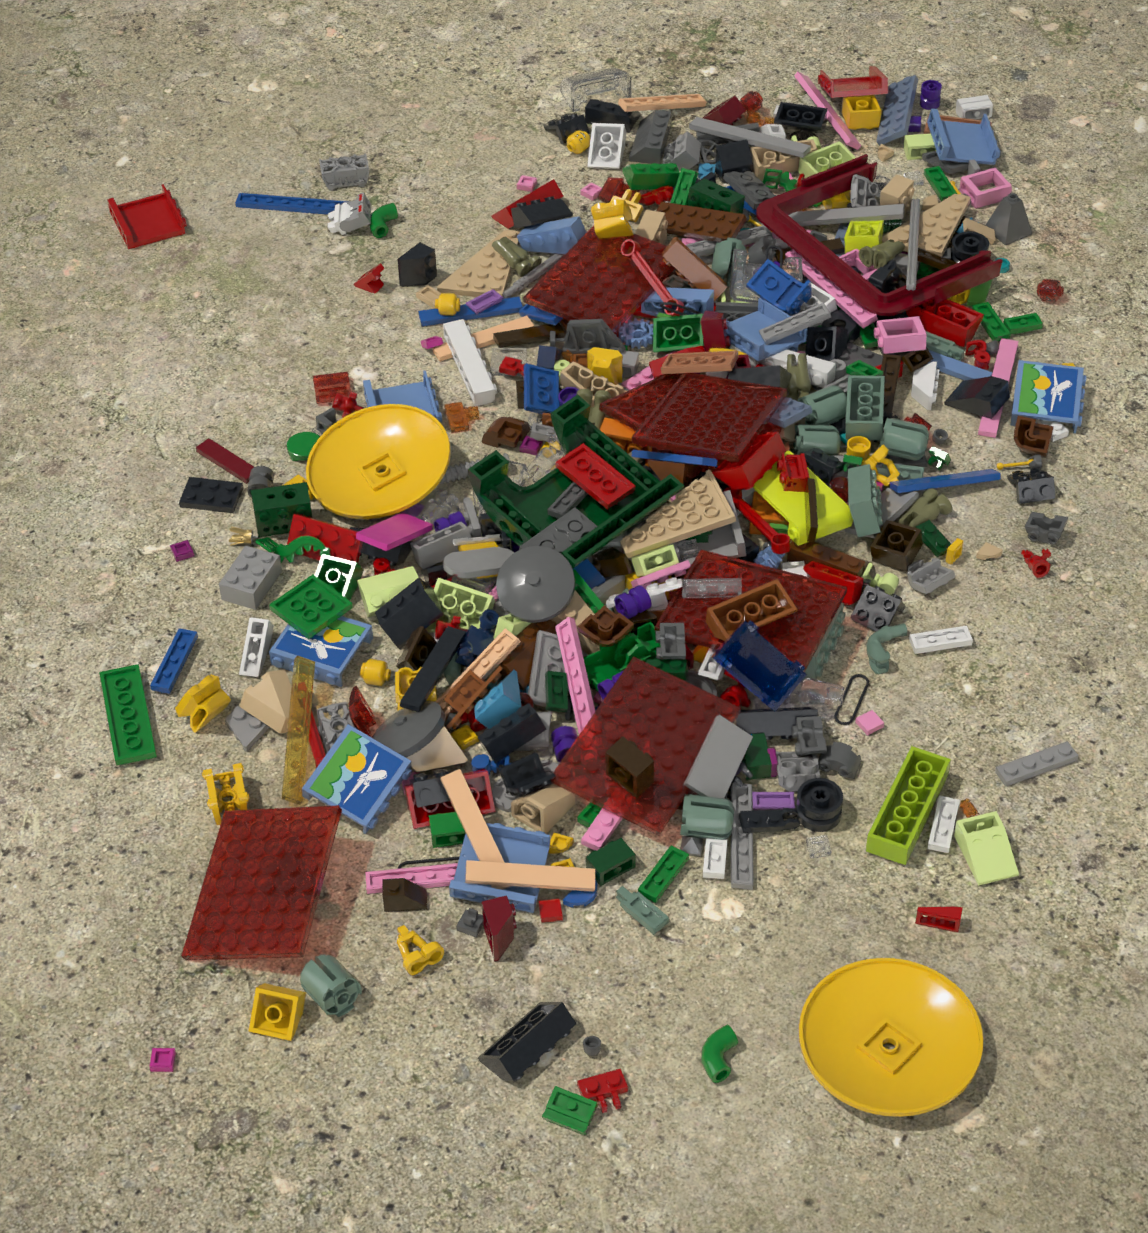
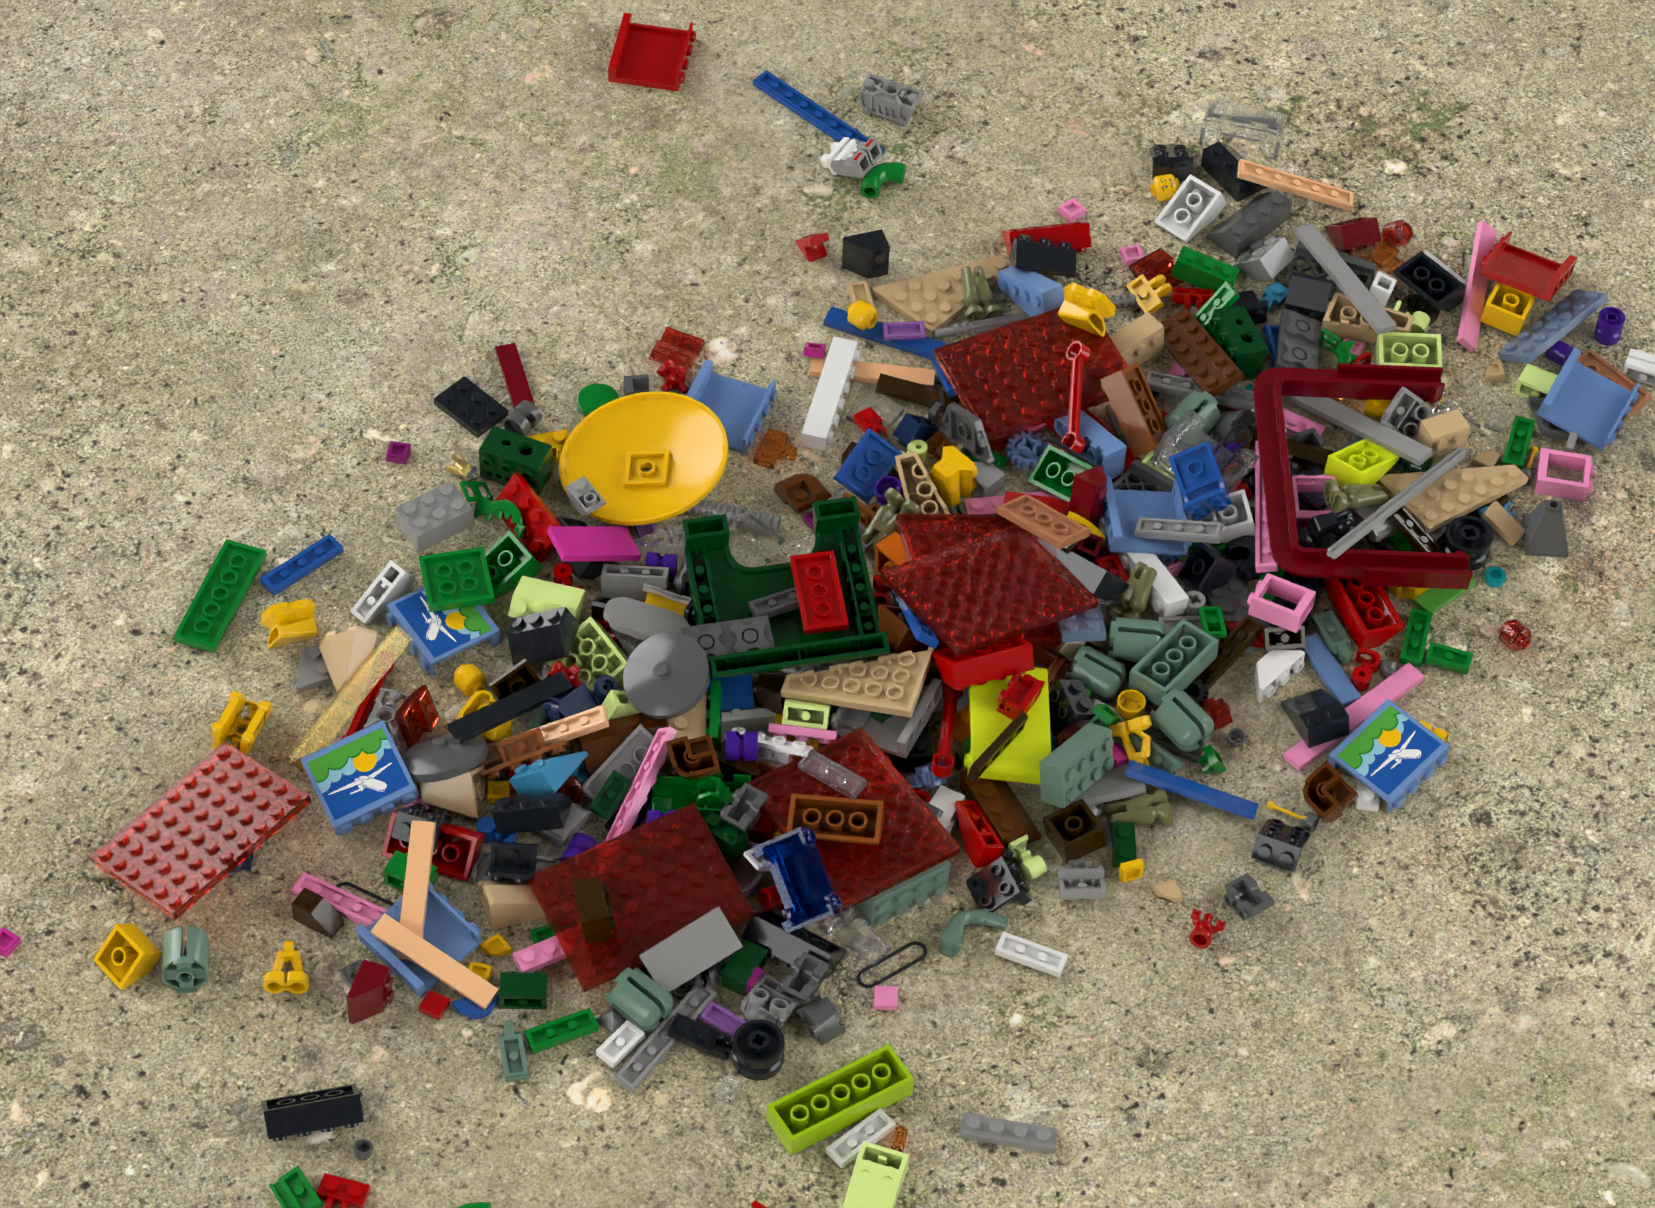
camera: 30 degrees right, 5 degrees up
none -> light grey slope [566,476,606,516]

